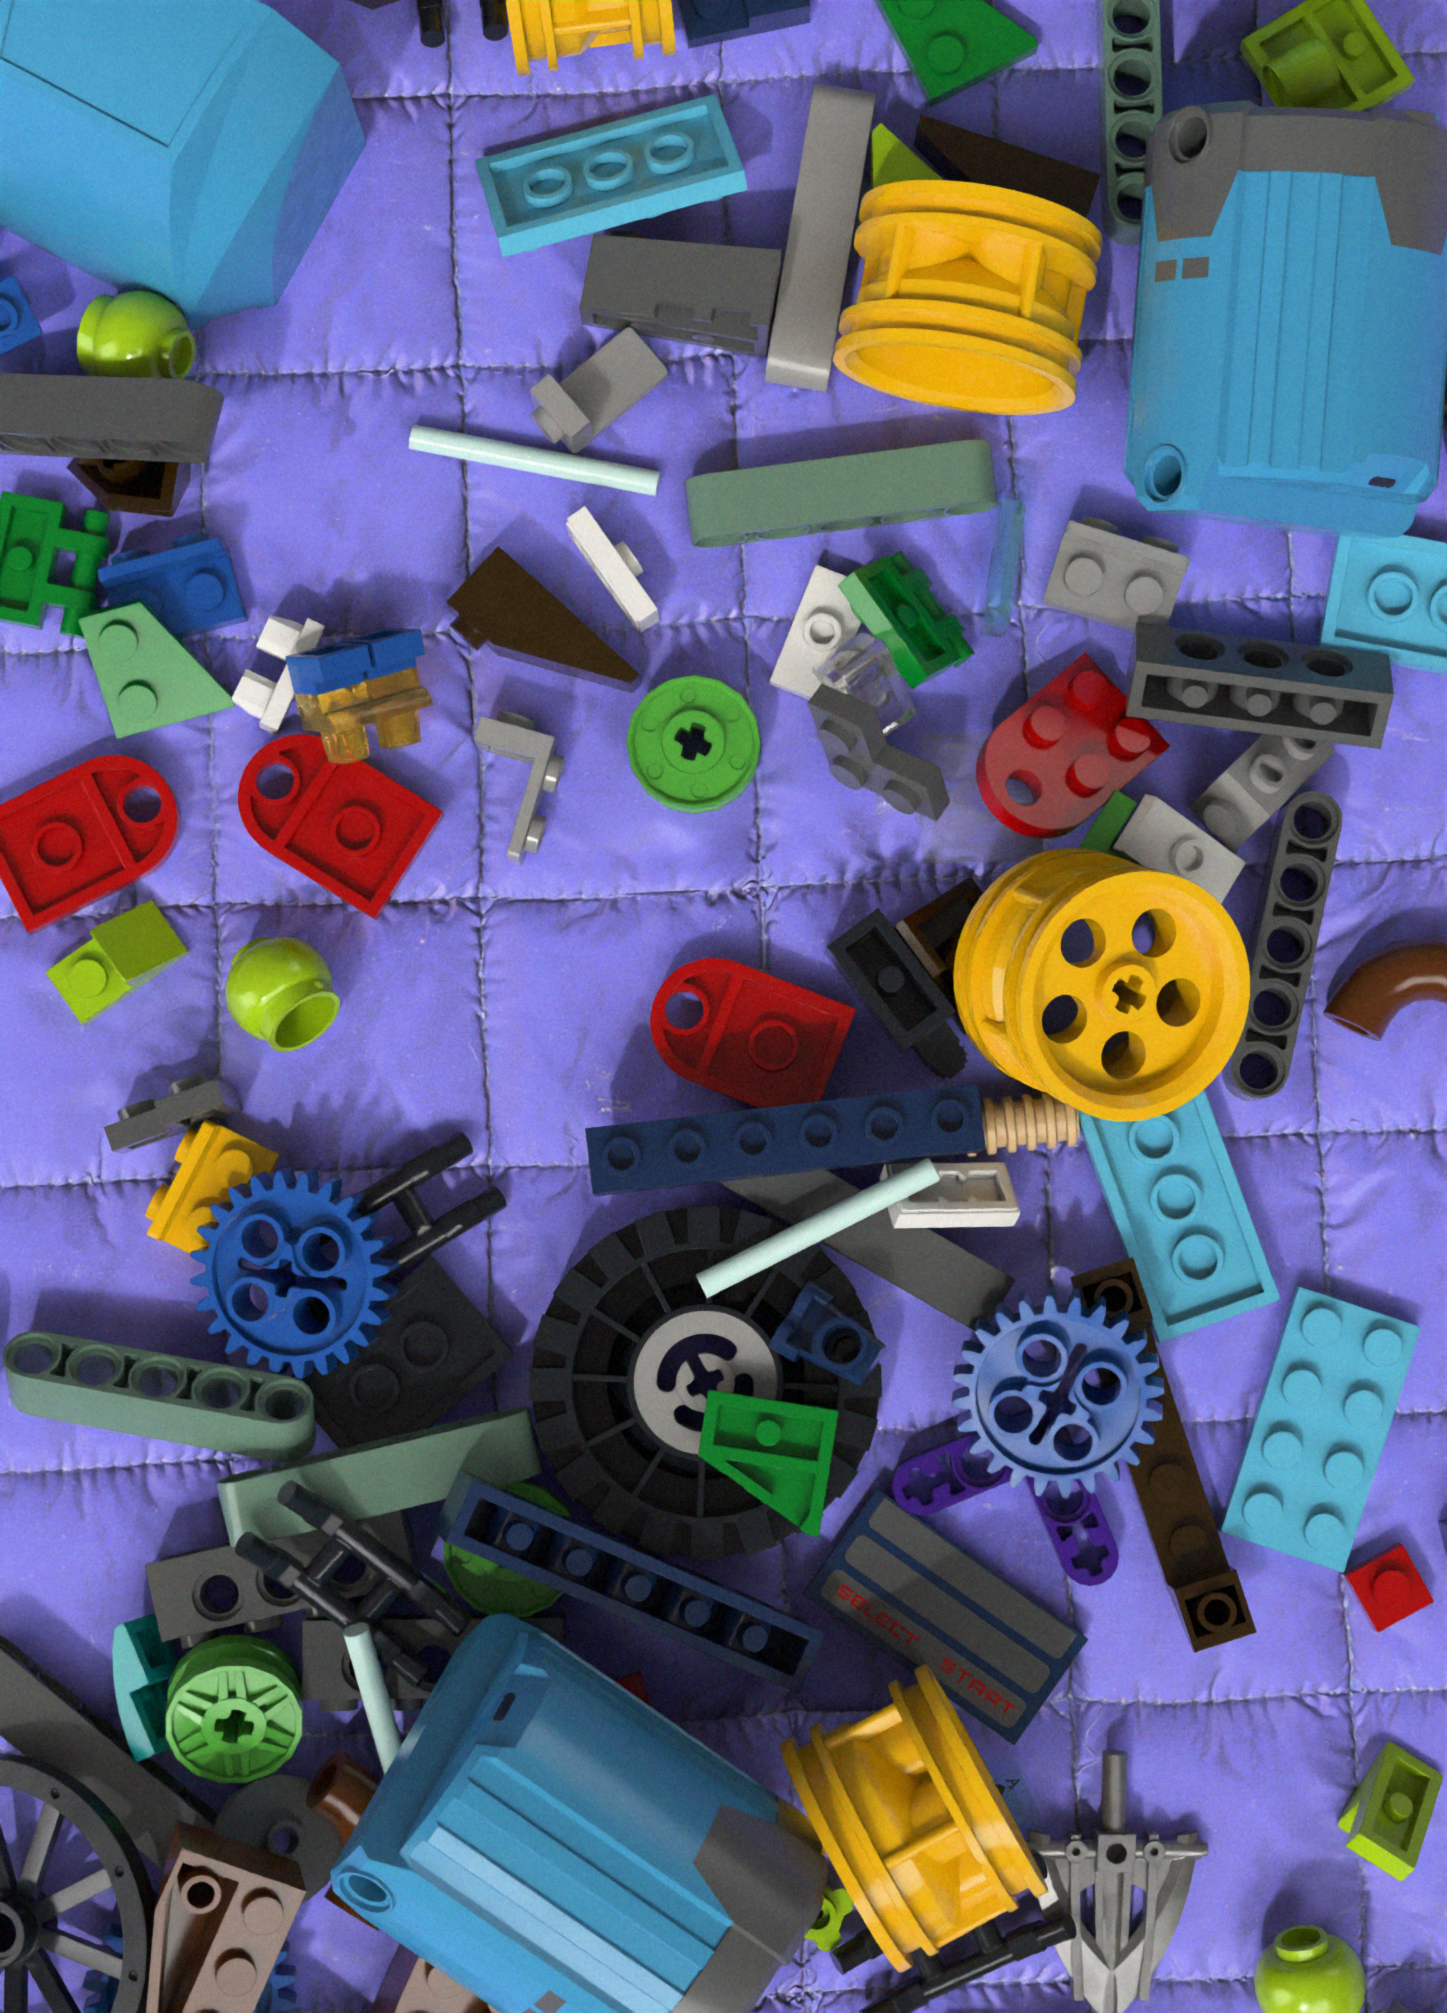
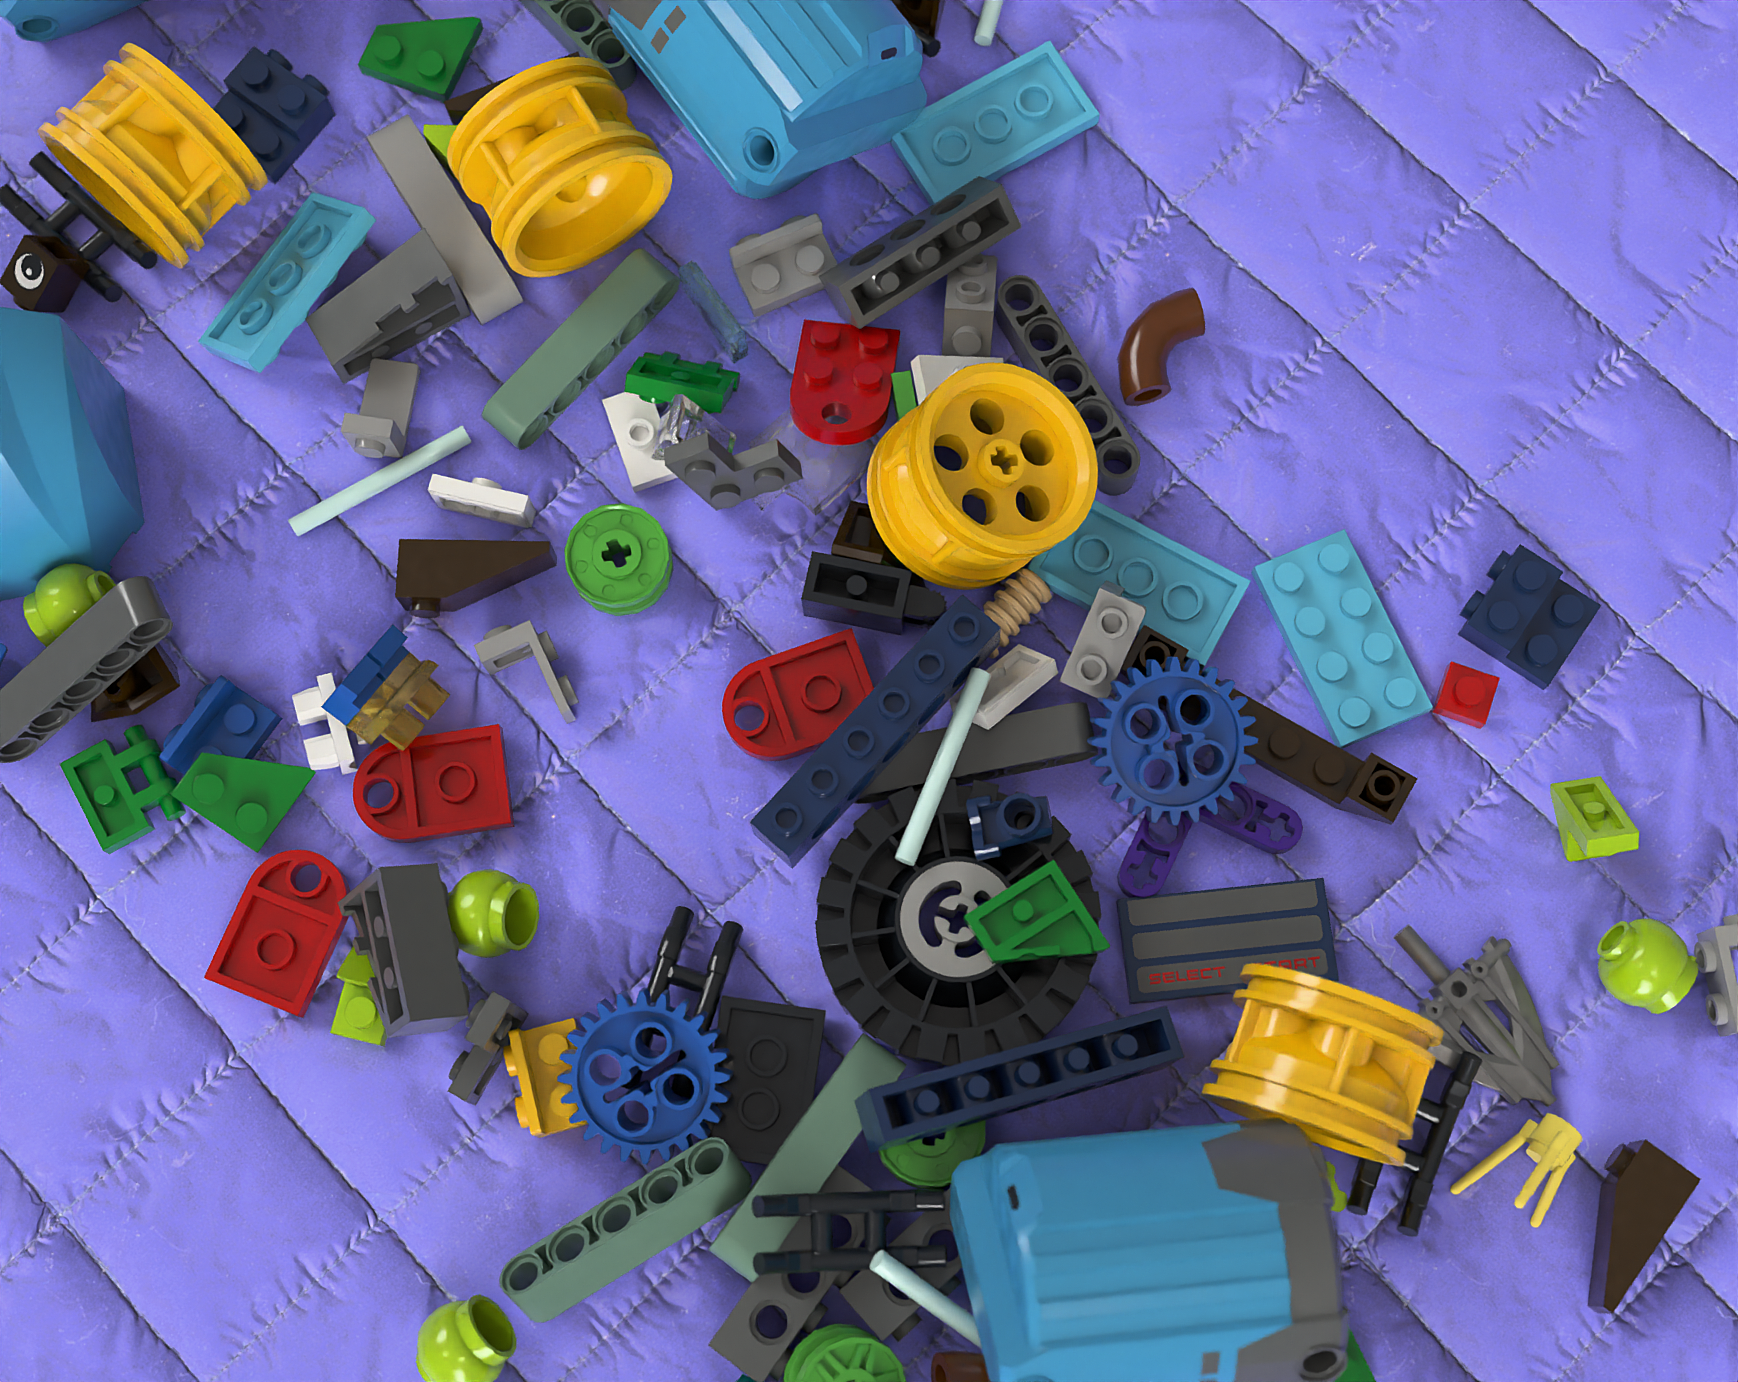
camera: 40 degrees left, 10 degrees down
none -> dark grey wedge [338,863,470,1038]
none -> light grey bracket [1059,580,1147,699]

